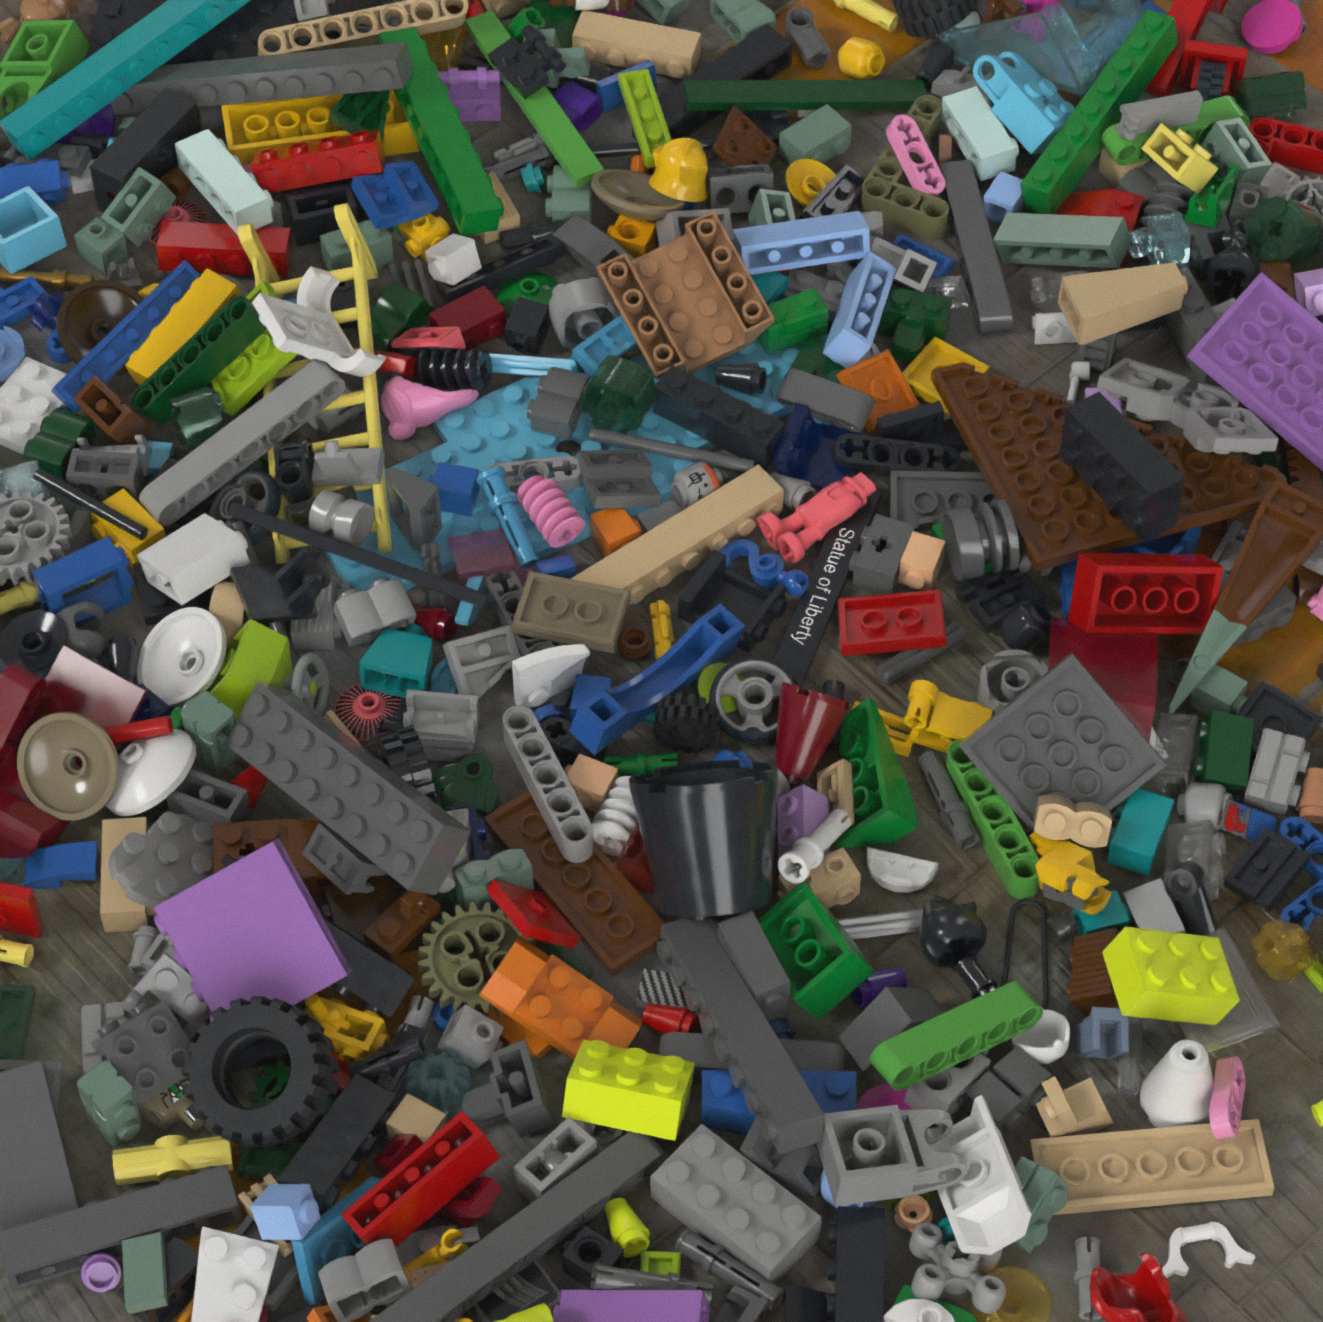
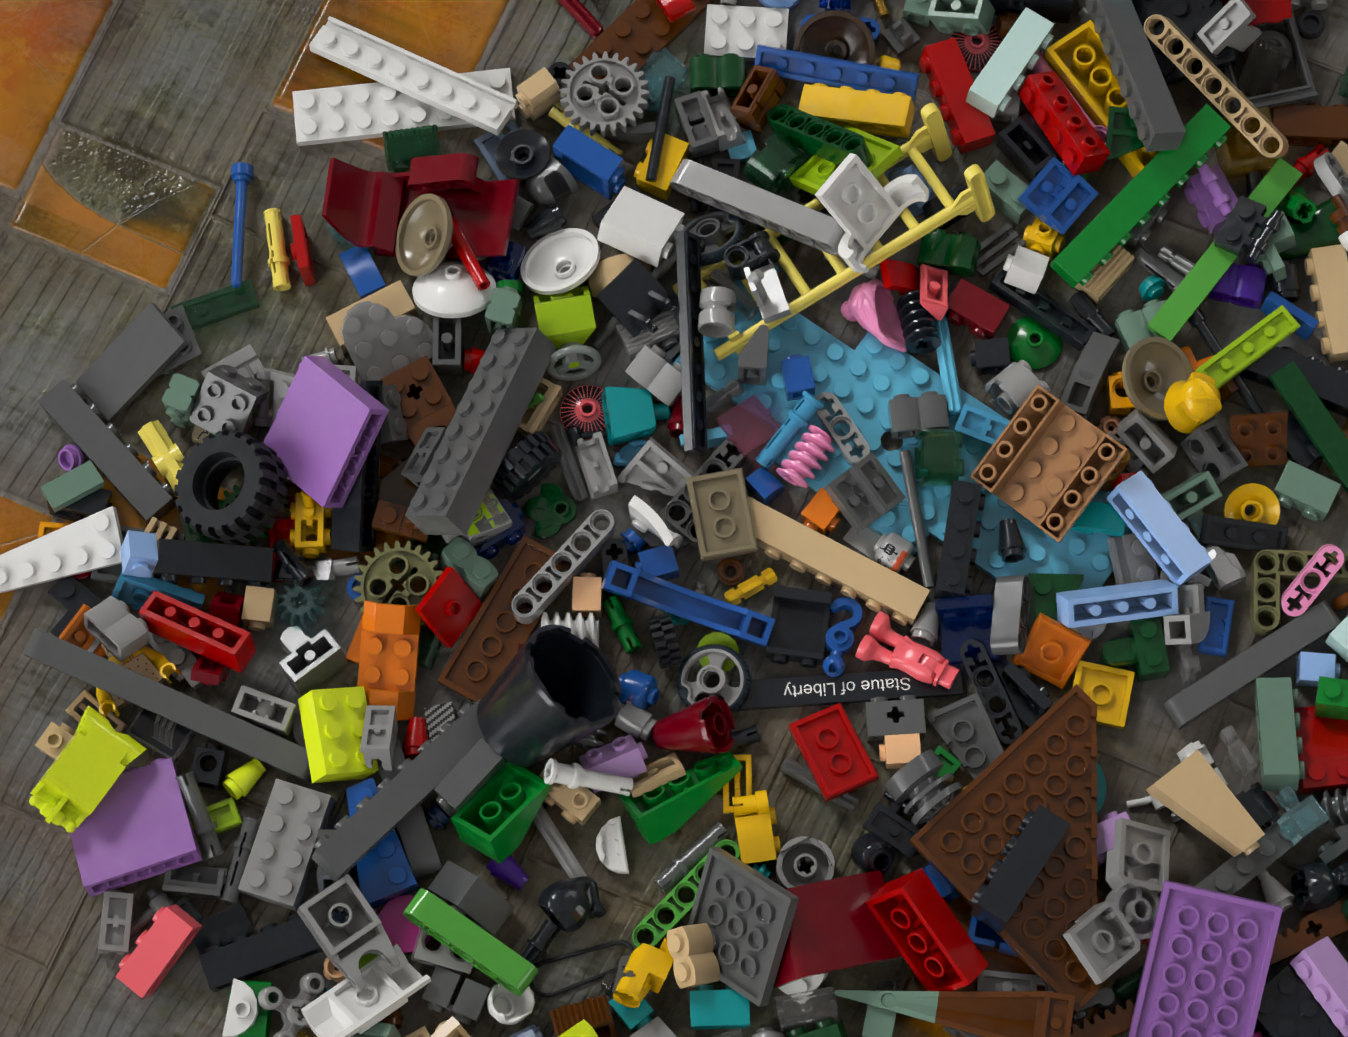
camera: 70 degrees right, 20 degrees up
light grey brick [437,1004,504,1069] -> none
green brick [757,288,829,354] -> none
none -> light grey hinge [360,705,398,771]

